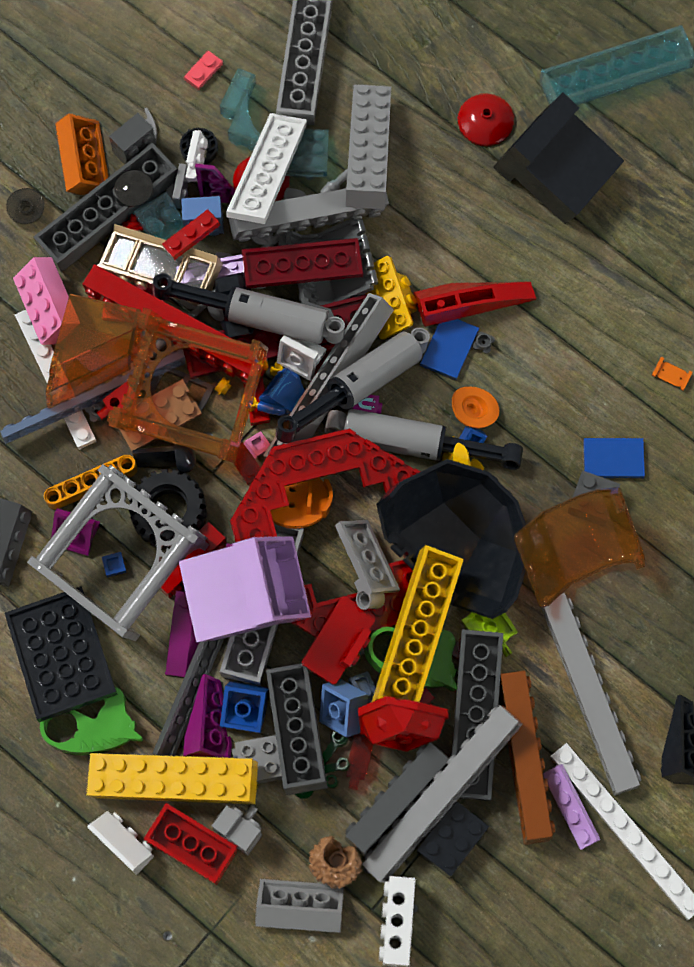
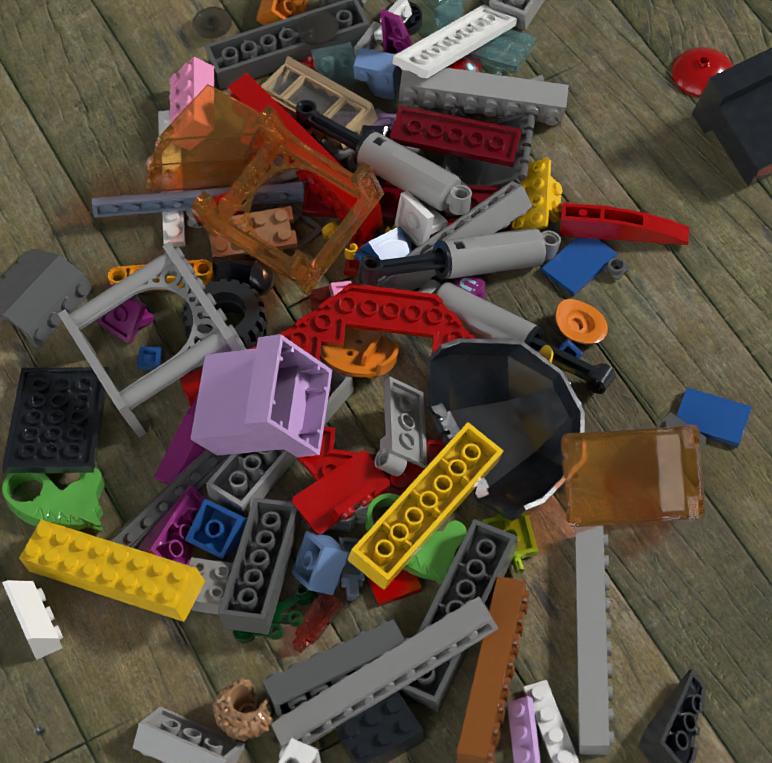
camera: 25 degrees right, 15 degrees down
red brick [144,803,239,885] -> none
red plate [162,209,221,260] -> none
light grey brick [212,805,263,856] -> none
light grey brick [346,85,391,209] -> none
red piece [358,696,448,752] -> none

